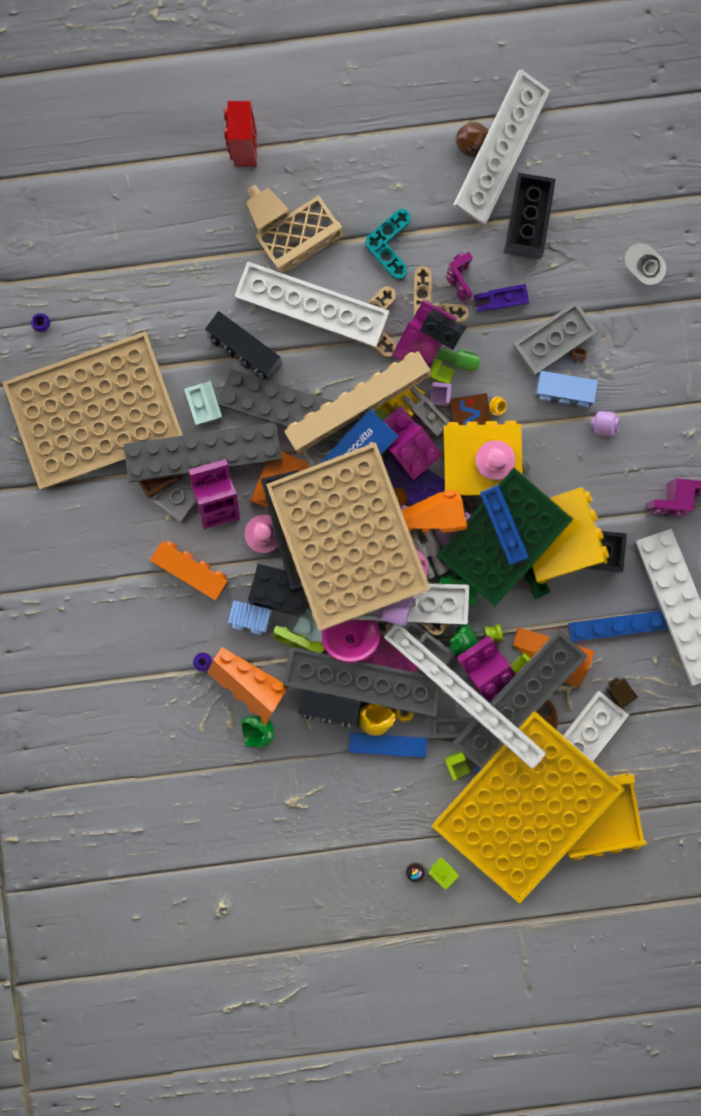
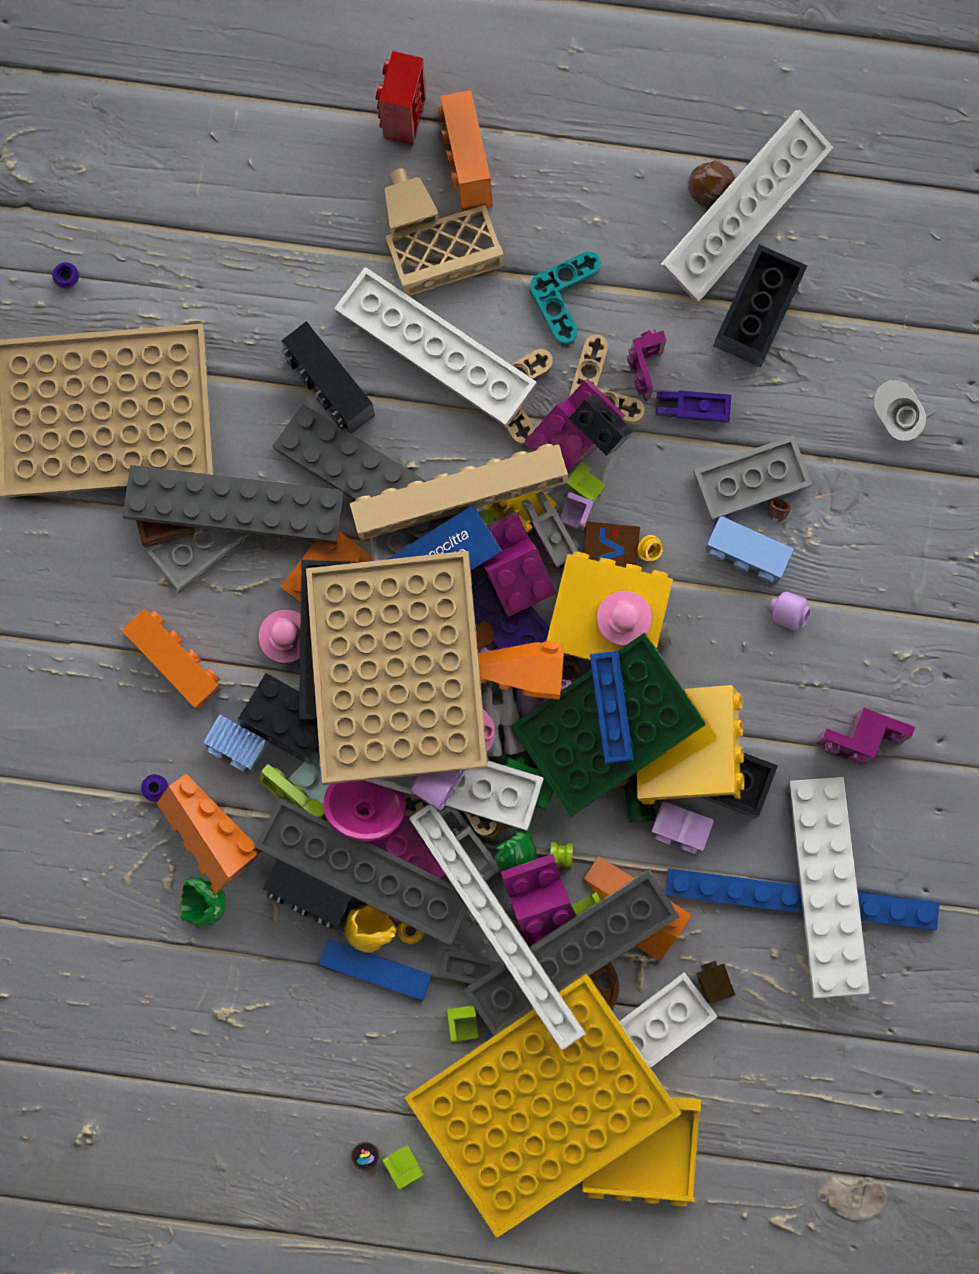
camera: 10 degrees right, 5 degrees down
light aqua plate [184,381,222,426] -> none
magenta bracket [188,459,240,530] -> none
bright green arm [438,348,480,371] -> none
none -> orange wedge [437,90,493,212]
none -> lavender brick [651,802,714,855]

